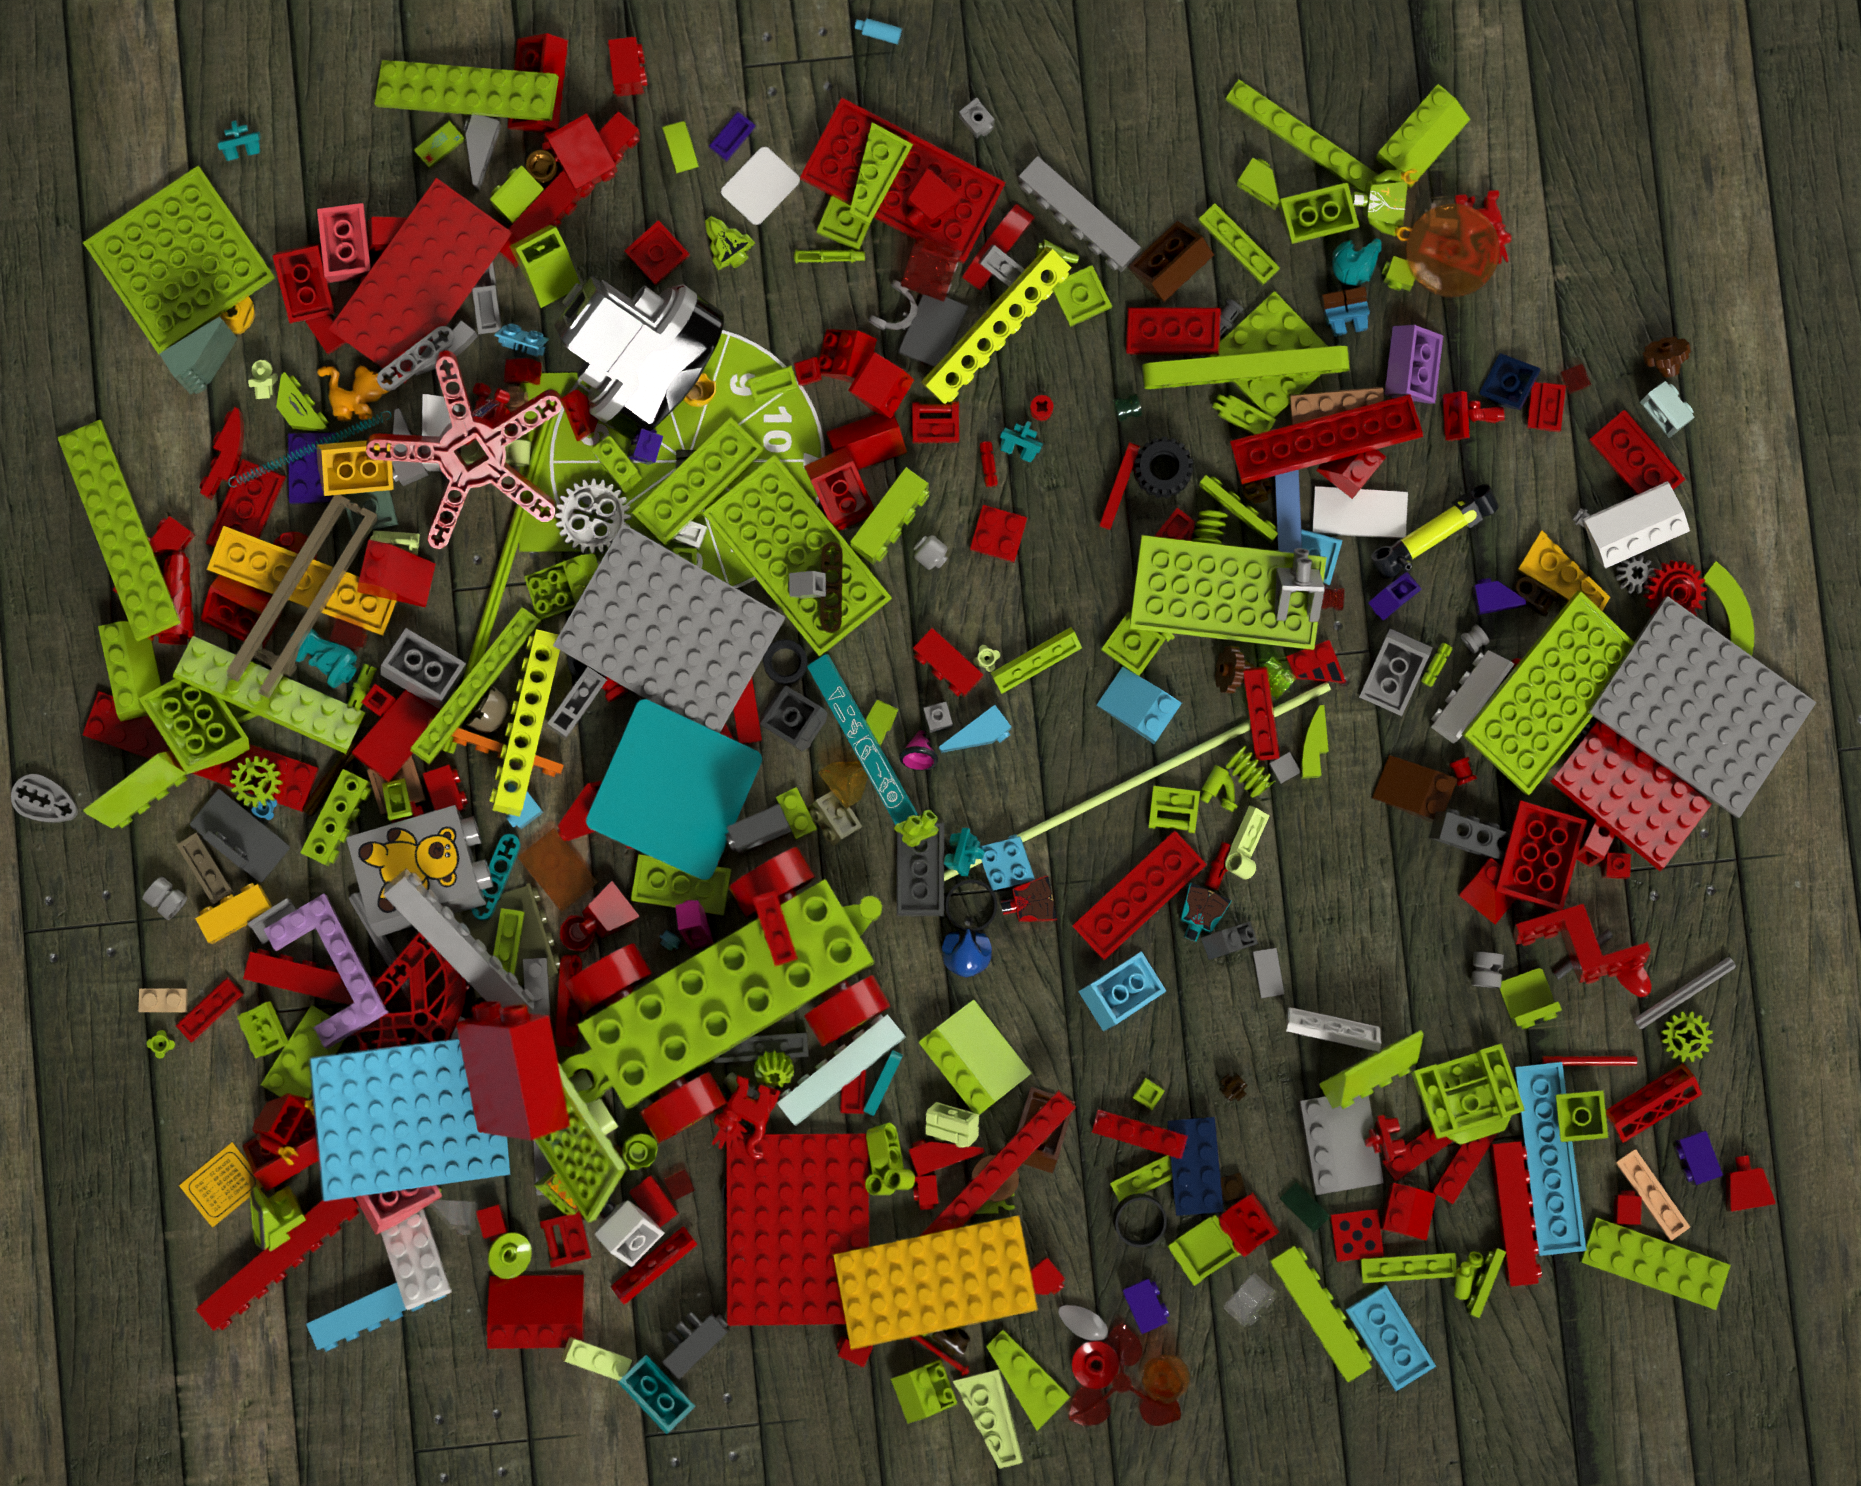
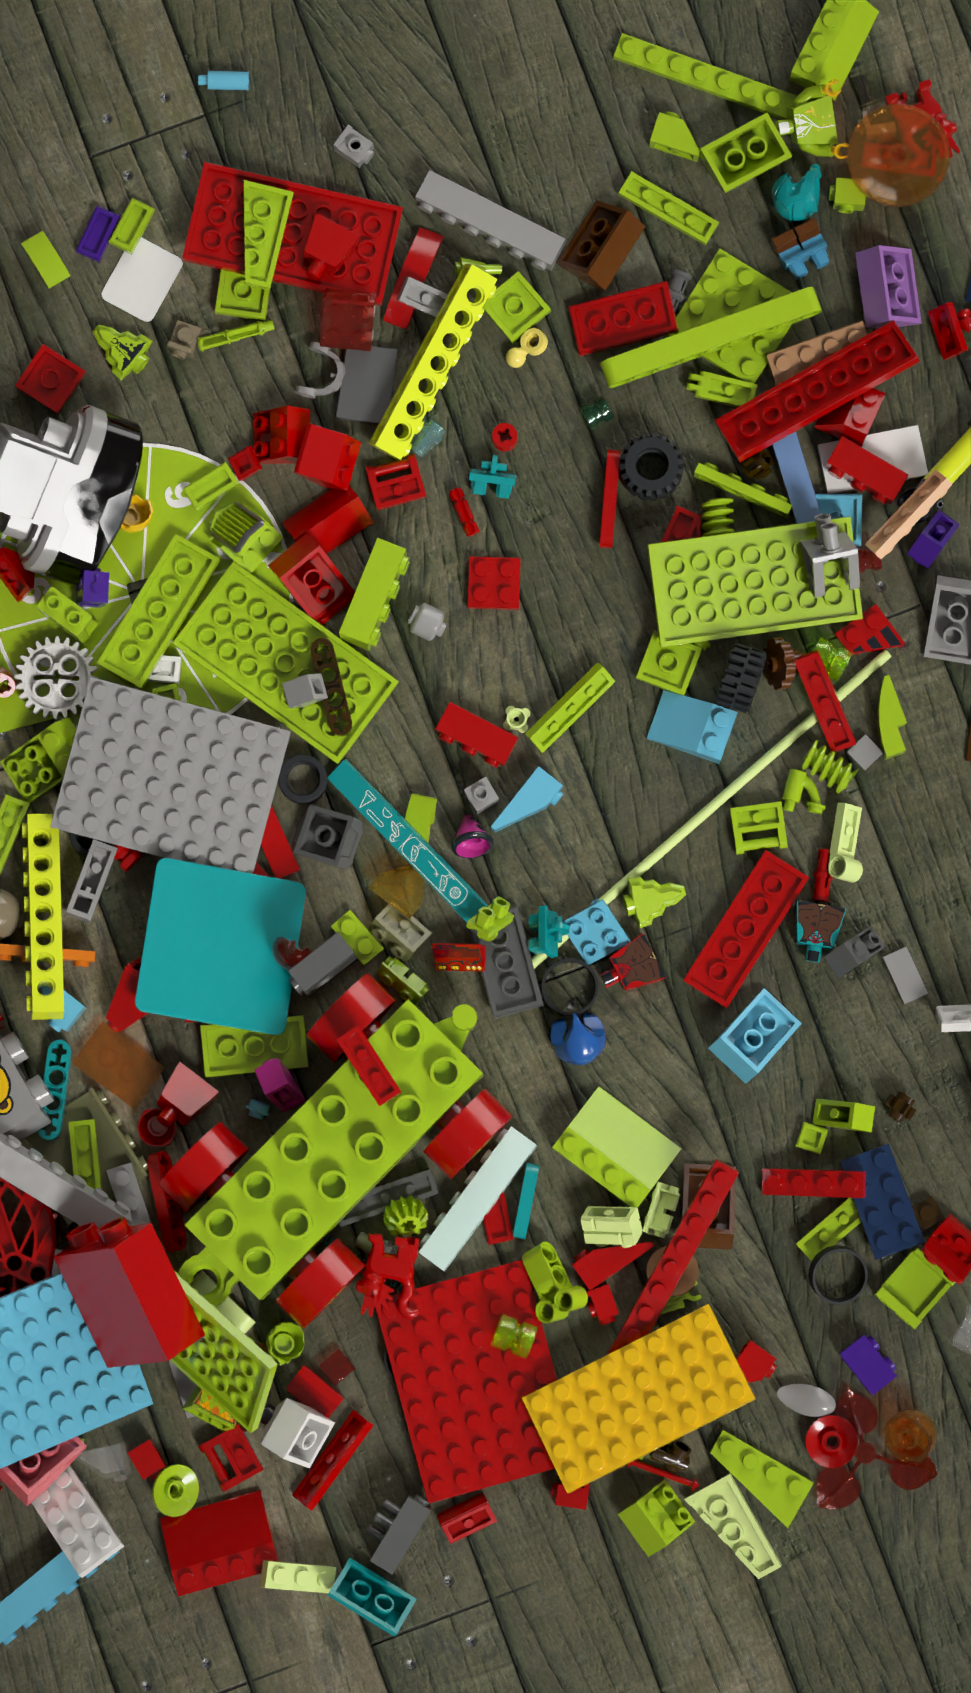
camera: 10 degrees left, 0 degrees up
none -> lime tile [108,198,155,255]
none -> dark tan bracket [166,320,202,360]
none -> lime piece [209,501,284,574]
none -> clear red hair [272,937,312,970]
none -> lime hinge [376,956,429,1006]
none -> clear light blue cone [411,419,447,458]
none -> slope [432,943,486,972]
none -> red slope [437,1493,497,1544]
none -> clear neon green wheel [491,1314,538,1359]
none -> light yellow plate [506,328,548,368]
none -> lime rock [622,877,686,929]
none -> yellowish green hinge [643,1182,681,1238]
none -> black tyre [715,642,767,713]
none -> lime slope [812,1099,875,1132]
none -> red brick [825,436,909,505]
none -> light nougat plate [864,470,952,559]

